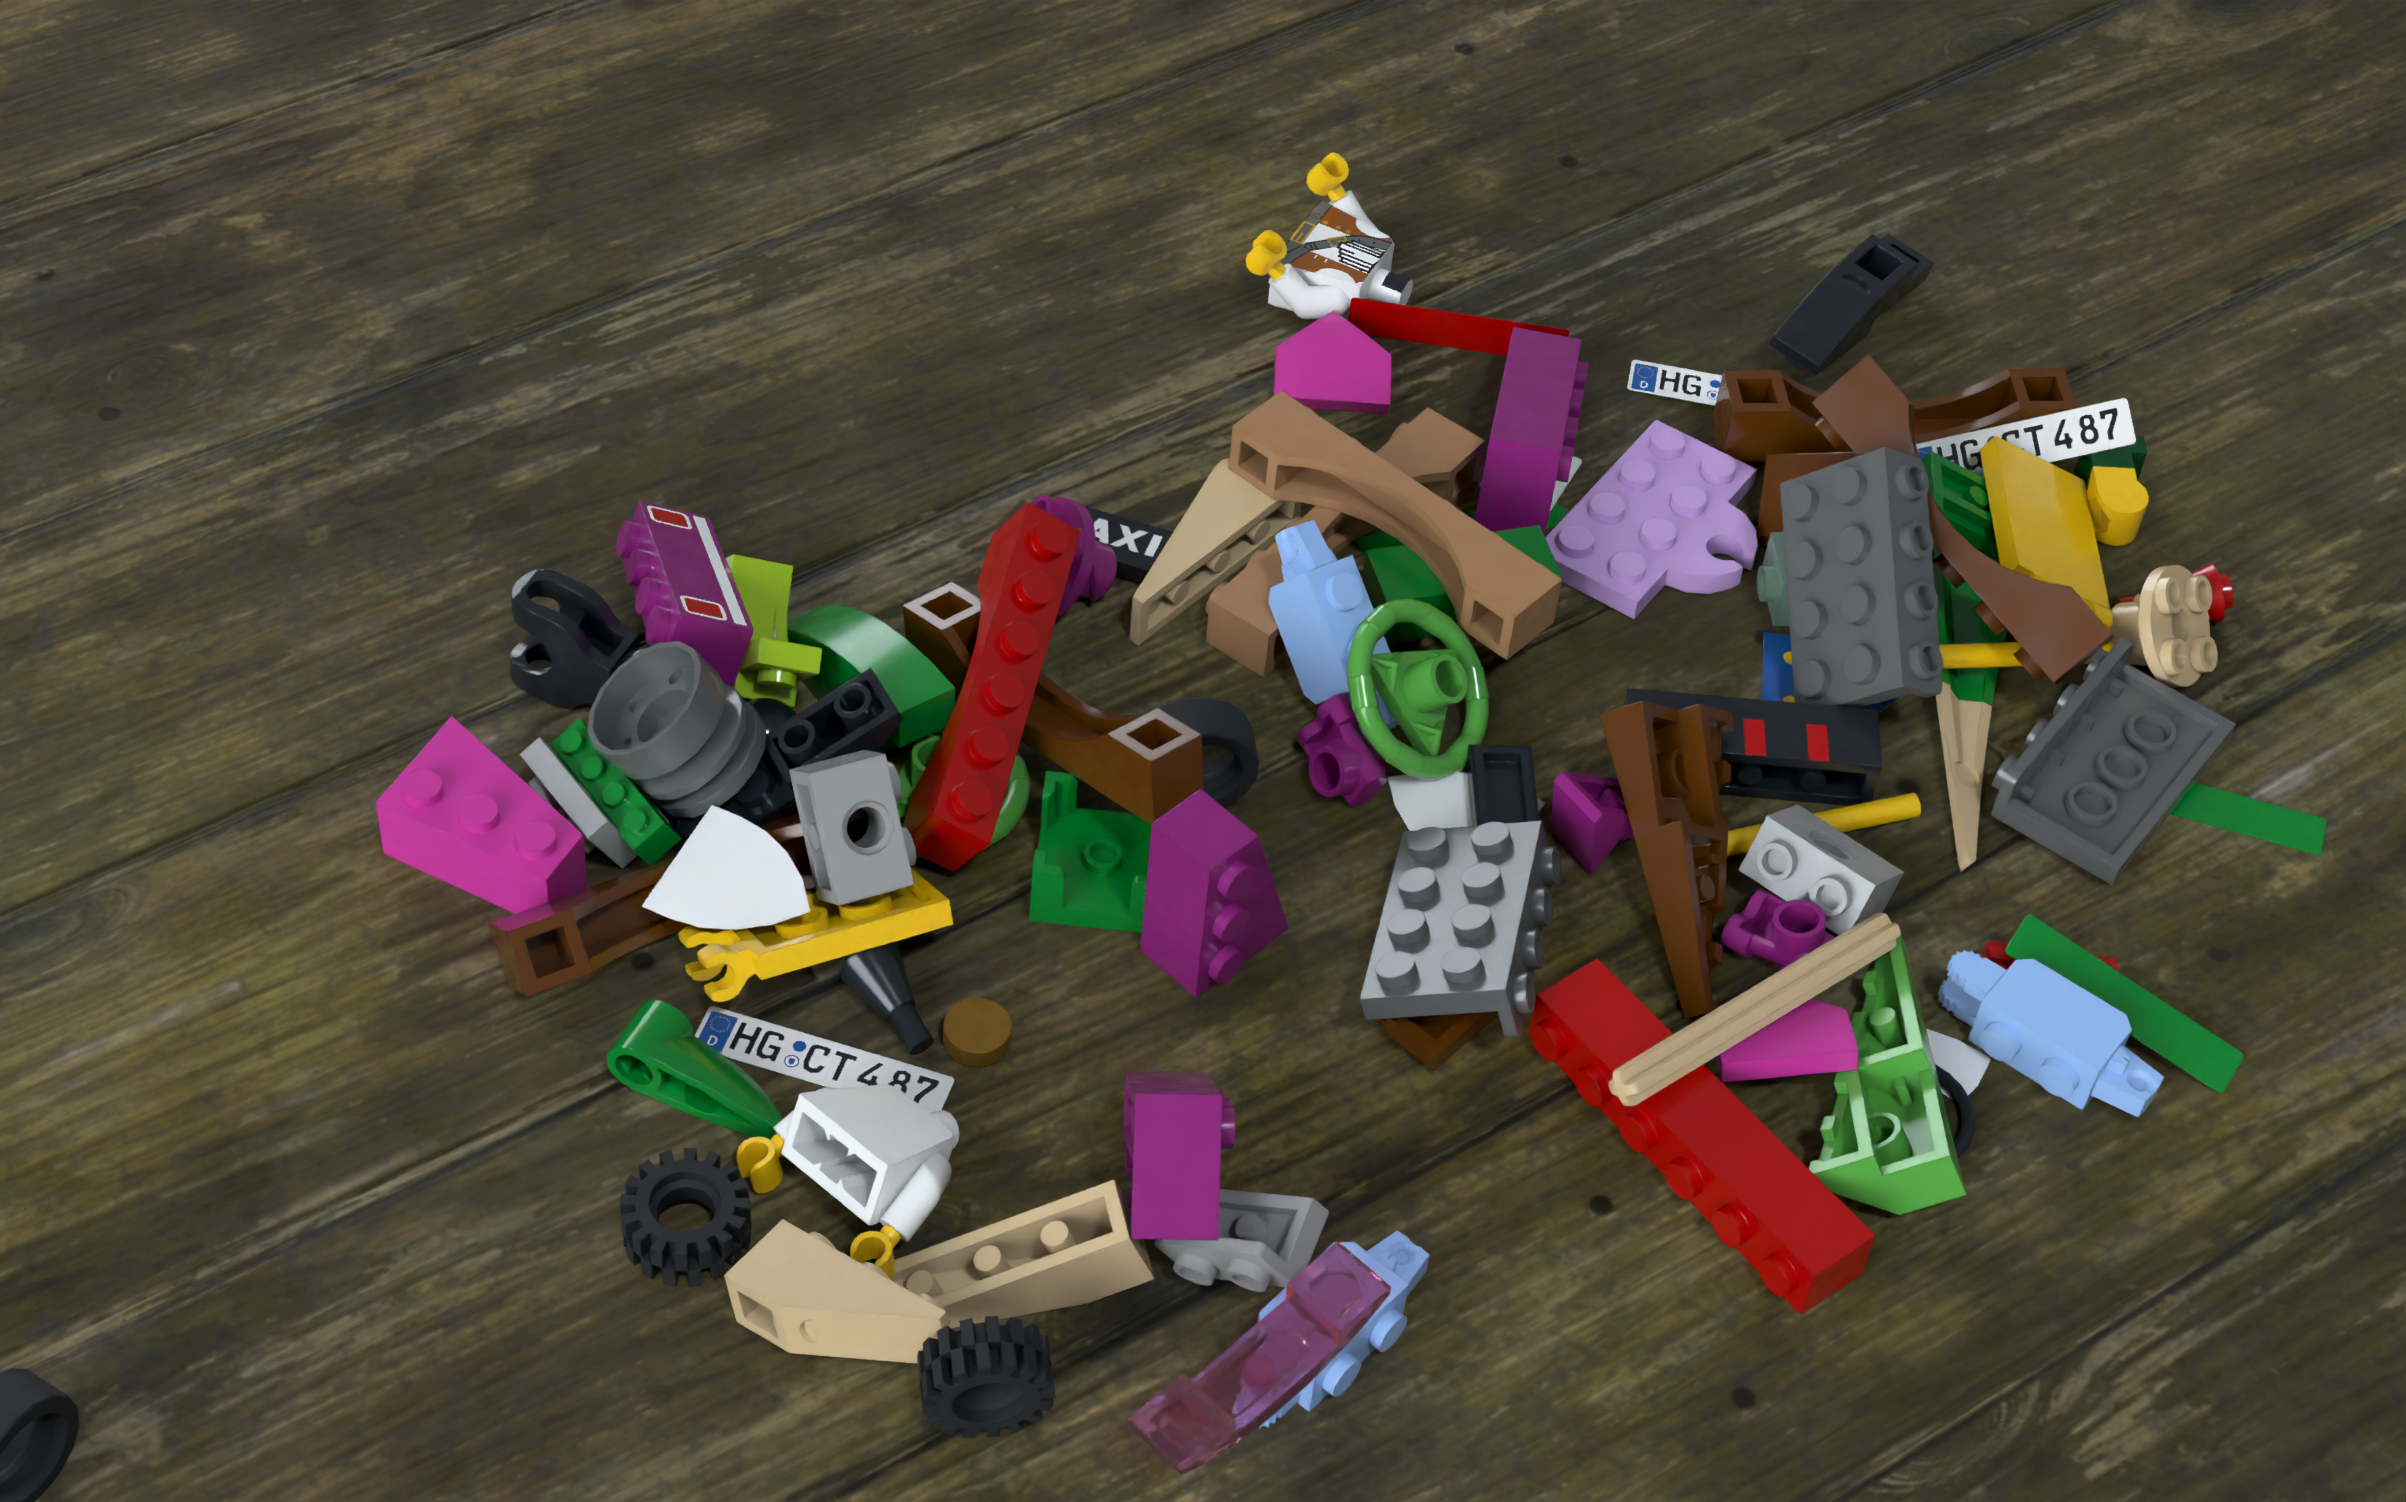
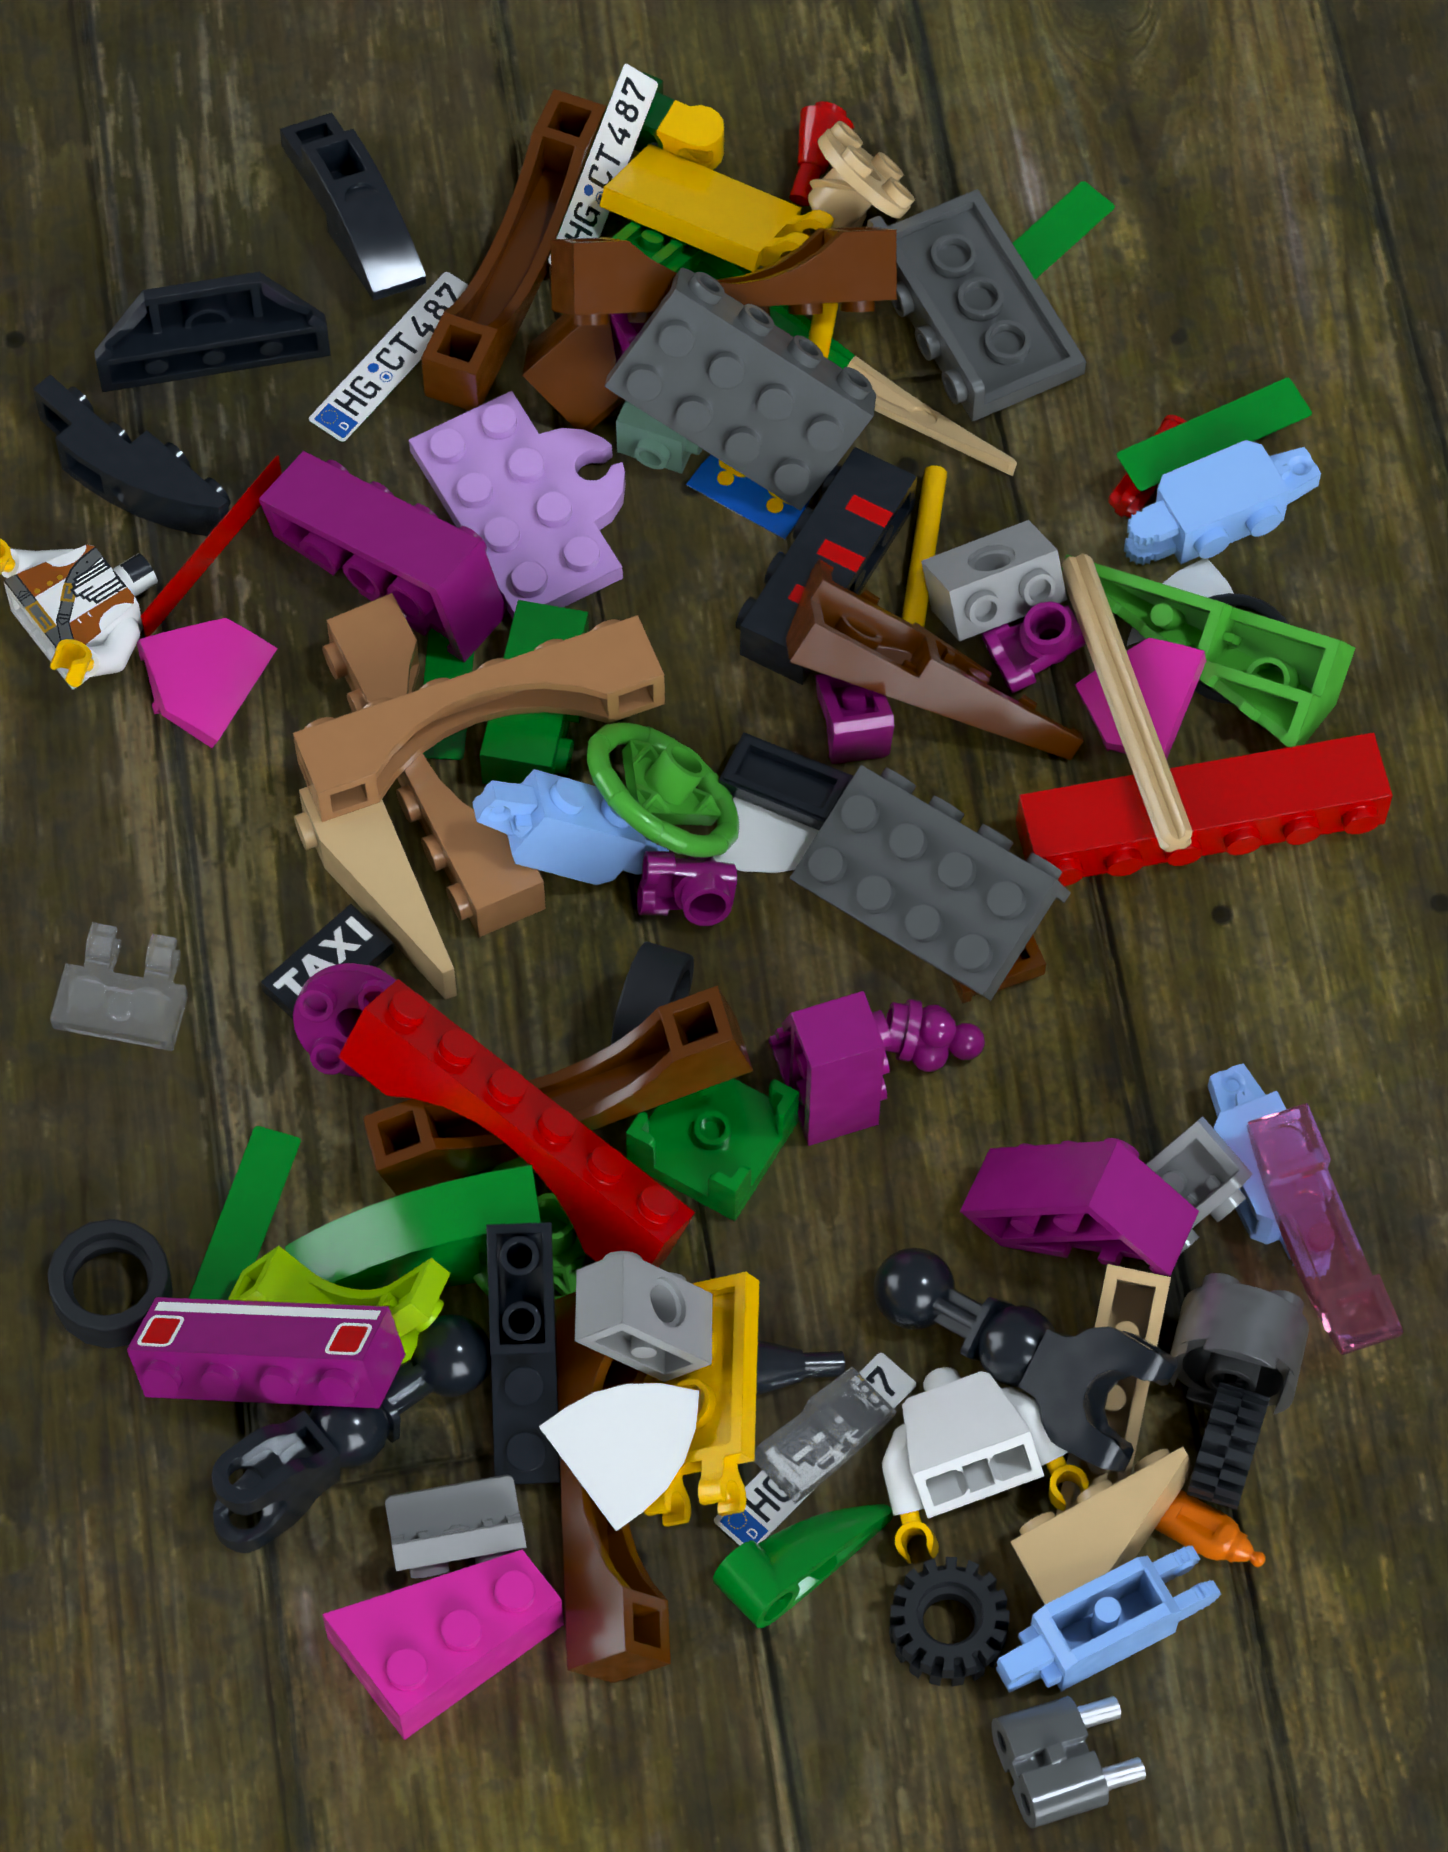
camera: 60 degrees left, 15 degrees up
green piece [550,718,682,865] -> none
dark grey wheel [587,641,767,818] -> none
pearl gold tile [943,998,1012,1067] -> none
none -> black slope [33,374,231,536]
none -> black tyre [47,1219,173,1348]
none -> clear plate [50,922,188,1051]
none -> black wedge [94,272,331,393]
none -> green sticker [189,1126,301,1300]
none -> clear slope [754,1367,897,1504]
none -> black piece [873,1248,1178,1473]
none -> magenta piece [885,999,985,1072]
none -> dark grey piece [991,1696,1146,1828]
none -> light blue hinge [996,1545,1221,1693]
none -> orange piece [1155,1490,1266,1567]
none -> flat silver brick [1170,1273,1309,1414]

